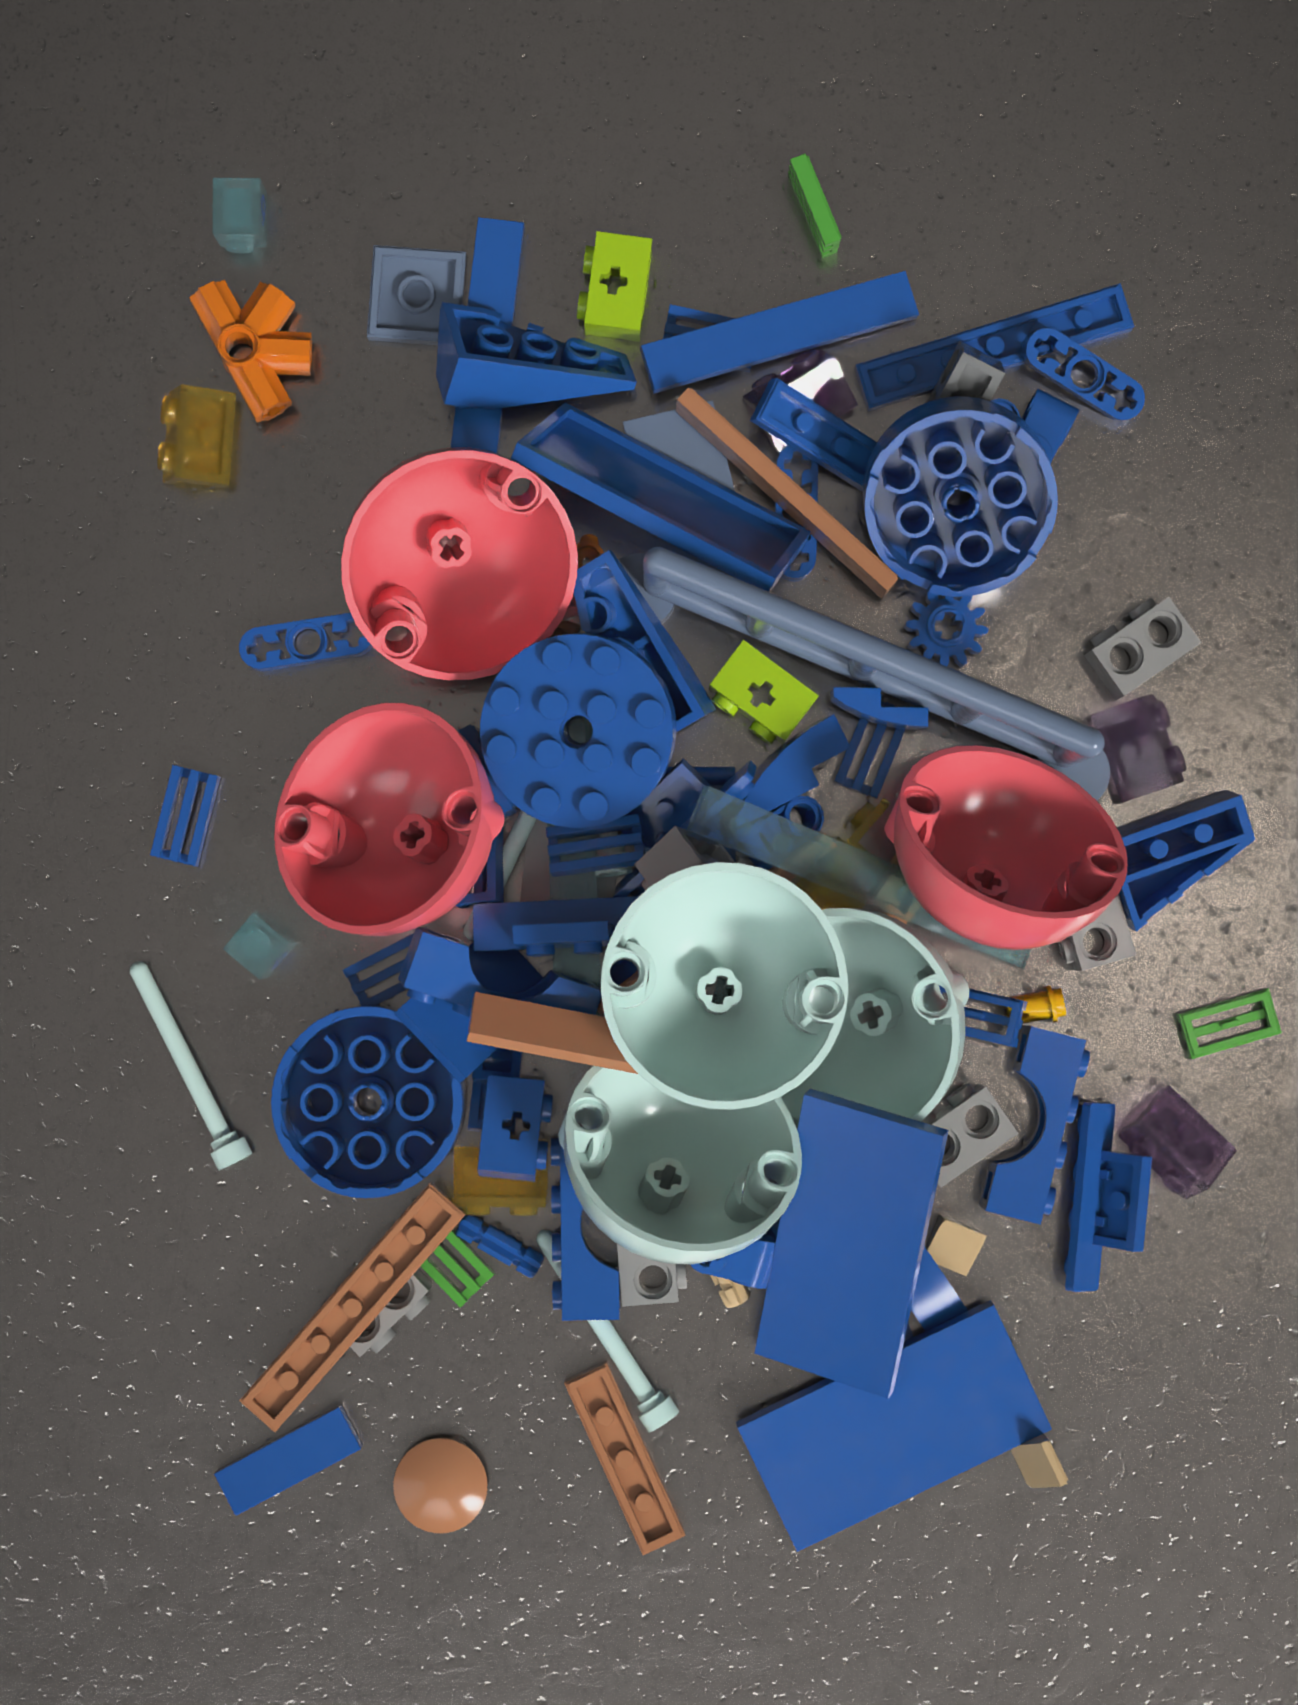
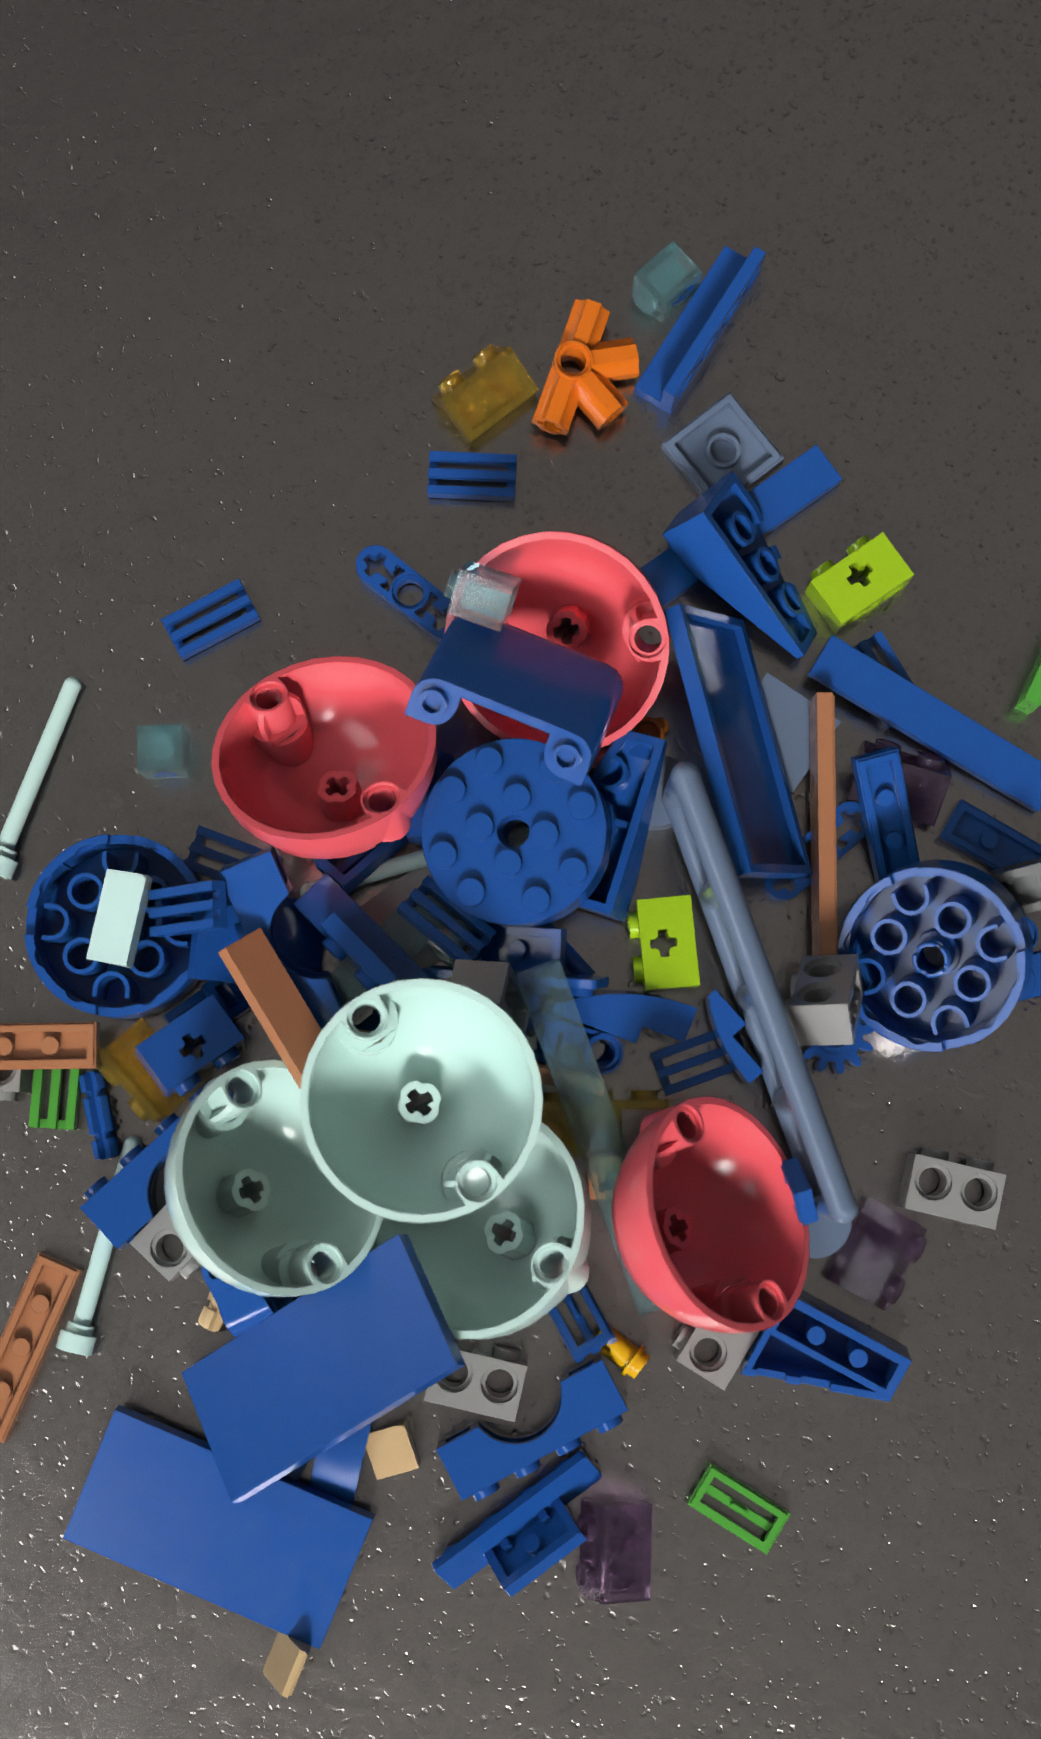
camera: 50 degrees right, 5 degrees down
none -> light aqua slope [86,869,153,968]
none -> blue tile [148,880,227,937]
none -> blue windscreen [404,611,624,786]
none -> blue tile [427,451,517,502]
none -> clear light blue brick [444,561,522,632]
none -> blue fence [634,245,766,415]
none -> blue tile [781,1157,819,1226]
none -> light grey brick [785,954,863,1046]

